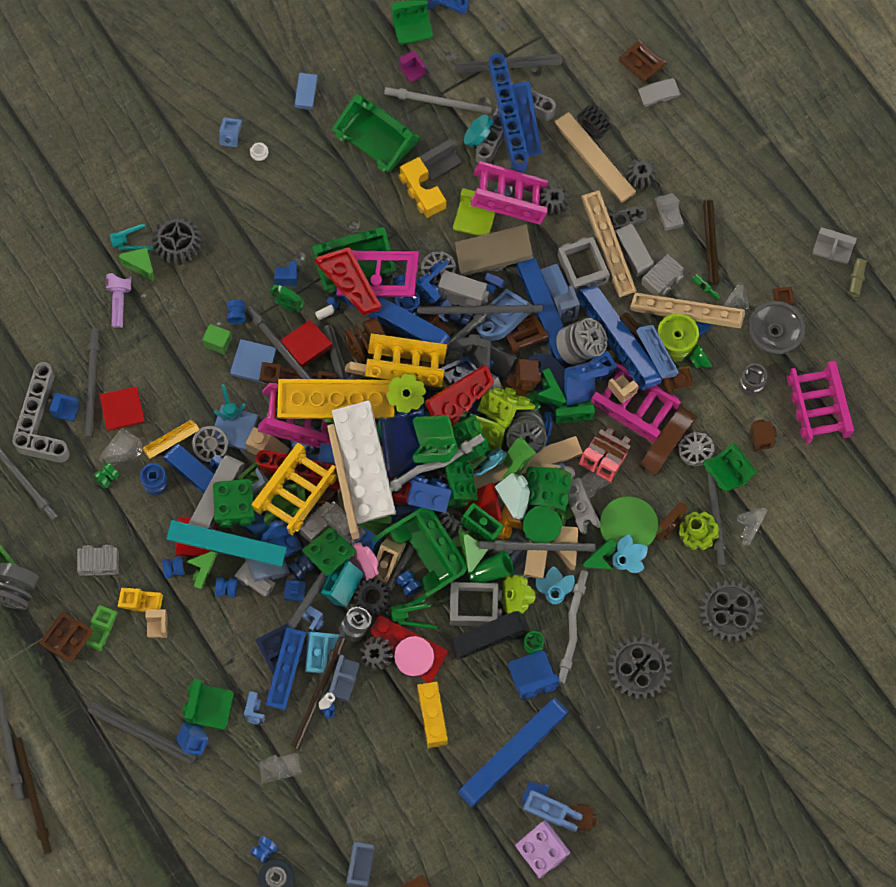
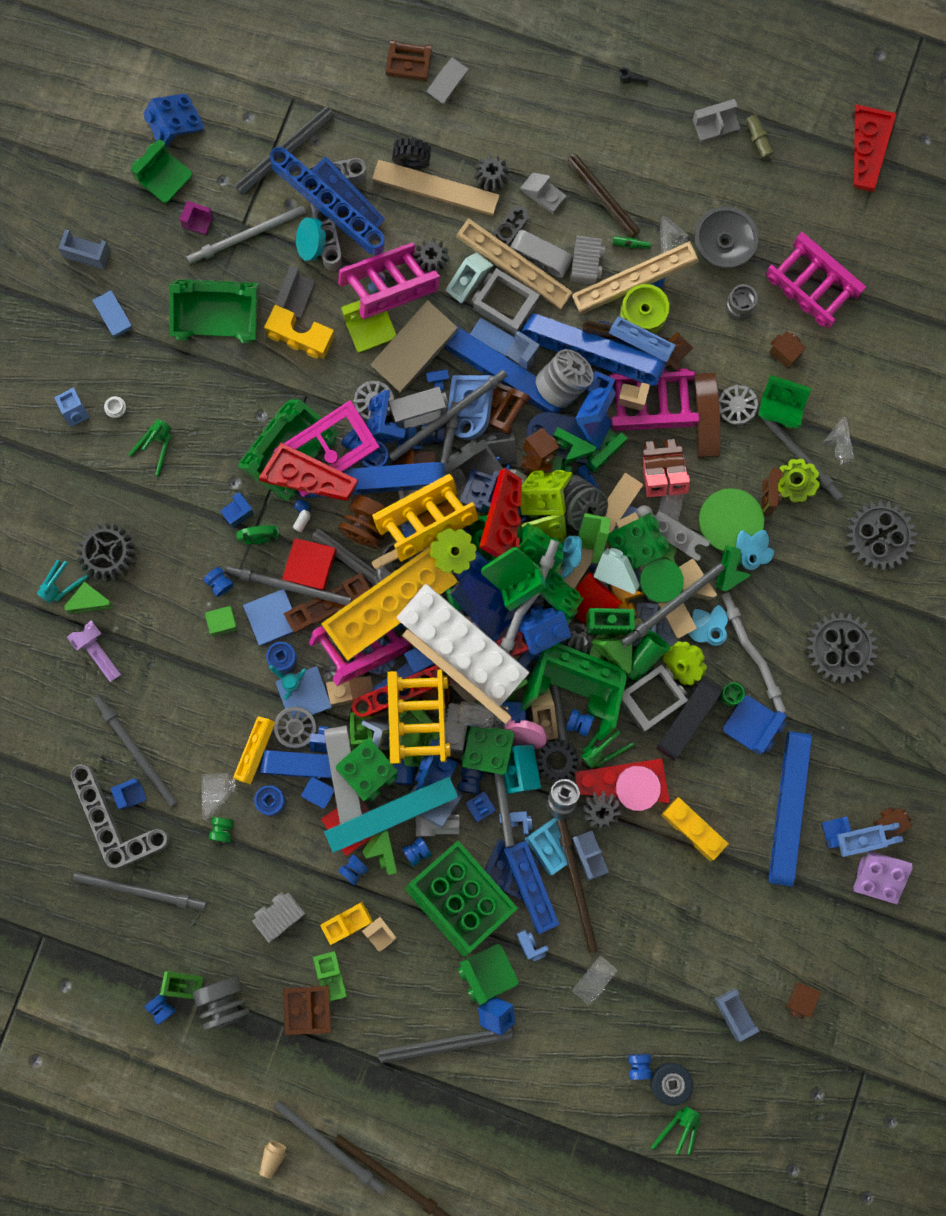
camera: 40 degrees left, 10 degrees up
red tile [99,386,145,431] -> none
arm [319,693,335,719] -> none
green piece [689,343,713,369] -> none
reddish brown tile [772,287,795,306] -> none
none -> sand blue panel [58,229,111,269]
none -> green plant [128,419,172,476]
none -> blue wheel [266,642,298,674]
none -> blue panel [301,777,335,809]
none -> green slope [404,841,518,957]
none -> light aqua slope [446,252,493,304]
none -> black hand [619,67,649,84]

